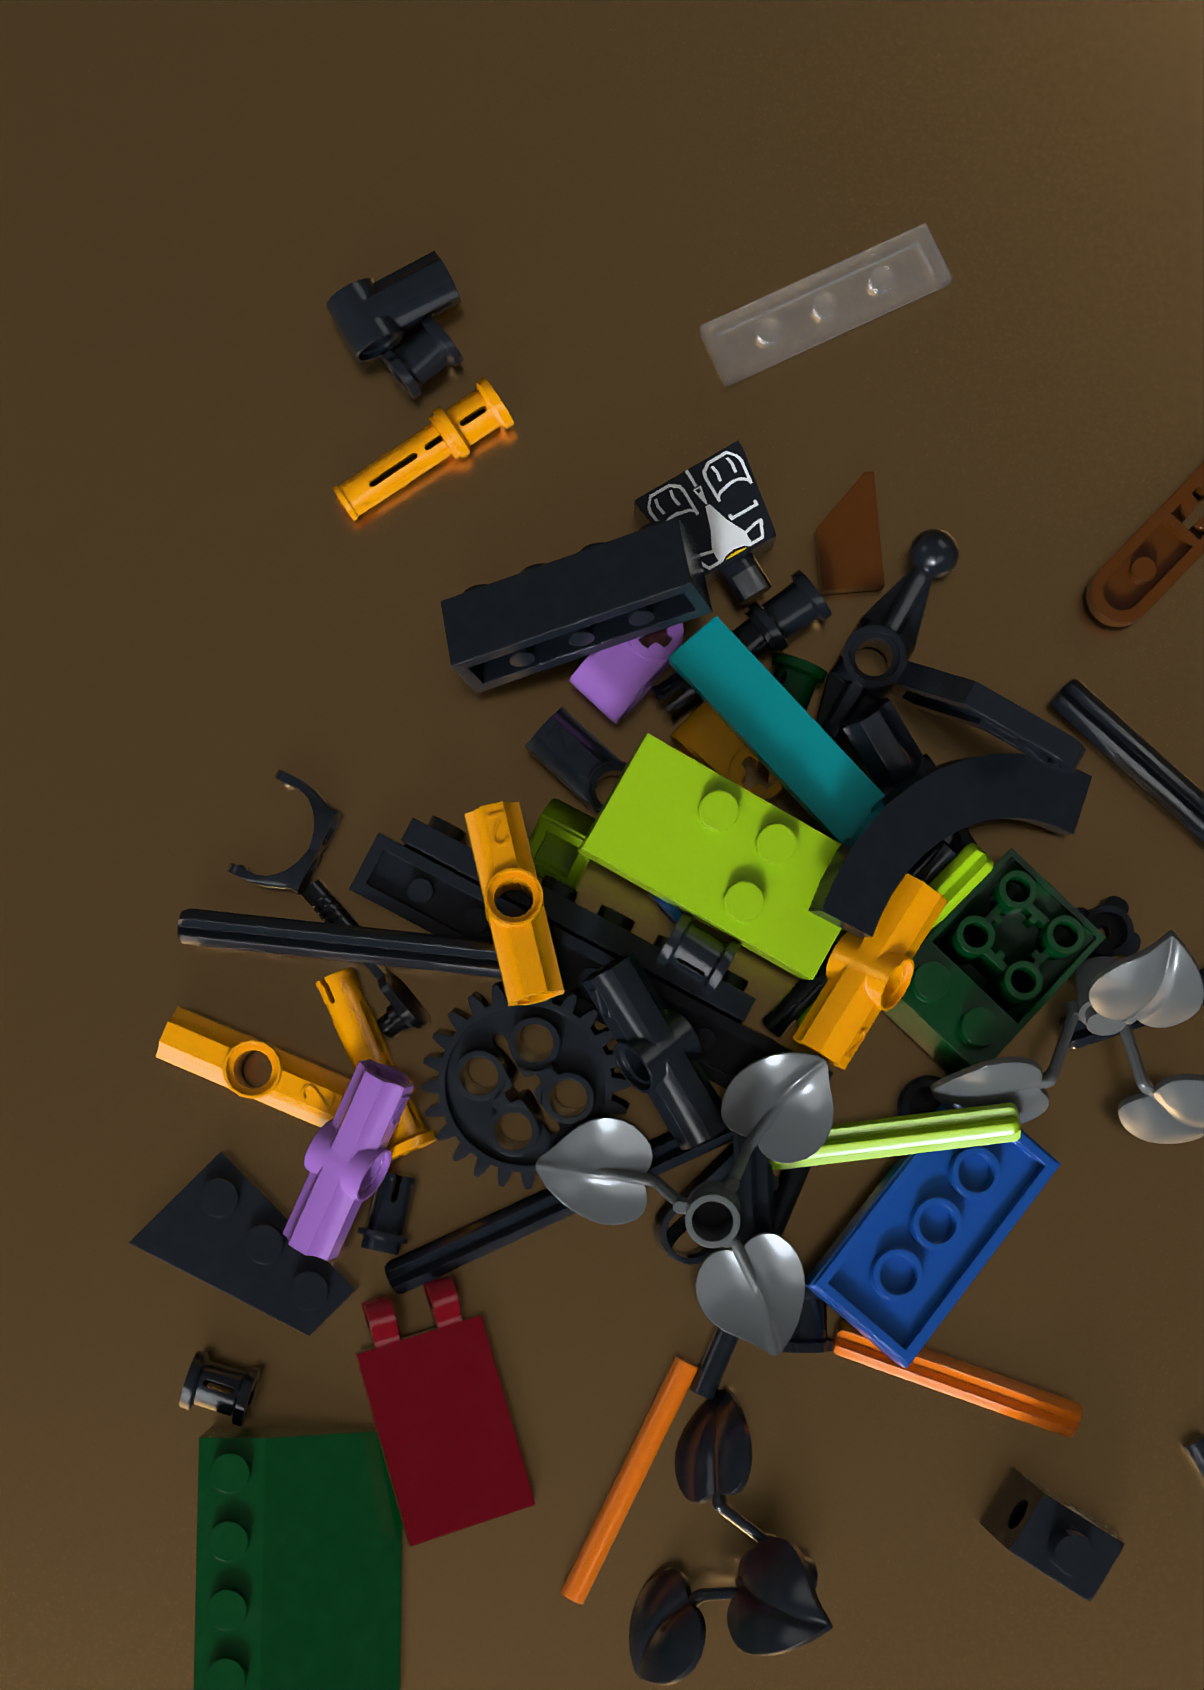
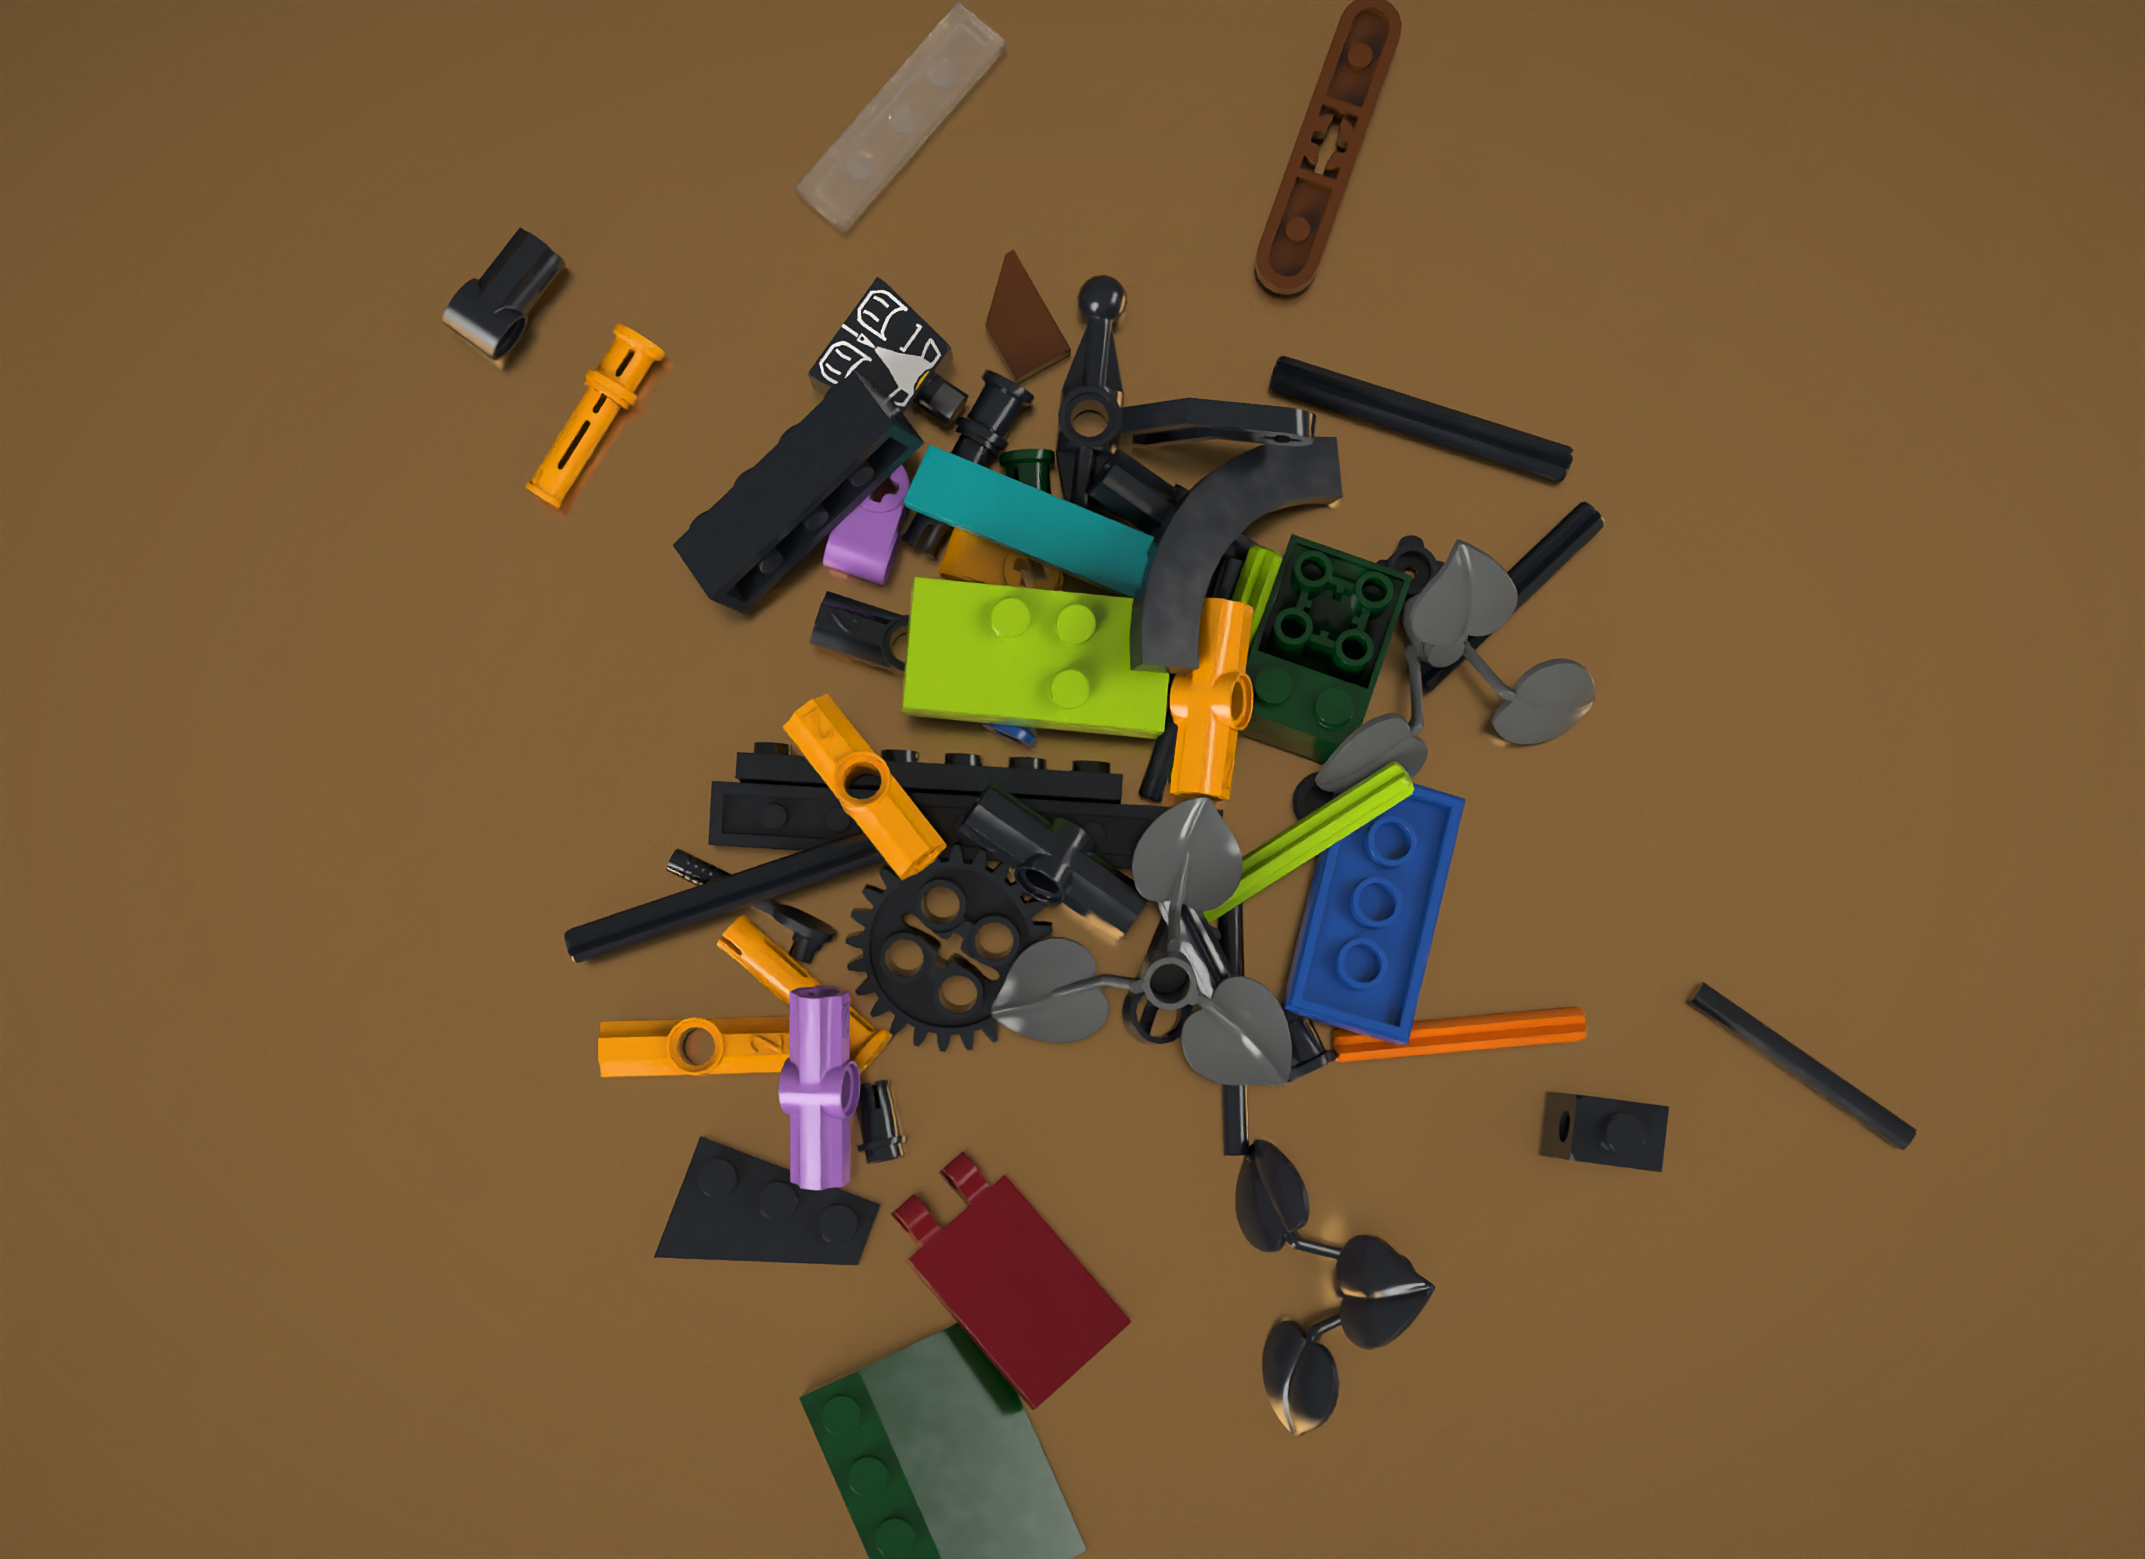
camera: 25 degrees left, 0 degrees up
black bush [179,1351,261,1427] -> none
black cap [227,769,342,895] -> none
black bush [380,316,463,399] -> none
black axle [384,1127,733,1294] -> none
lime slope [529,798,595,890] -> none
orange bar [560,1356,699,1604] -> none
black bush [656,912,742,994] -> none

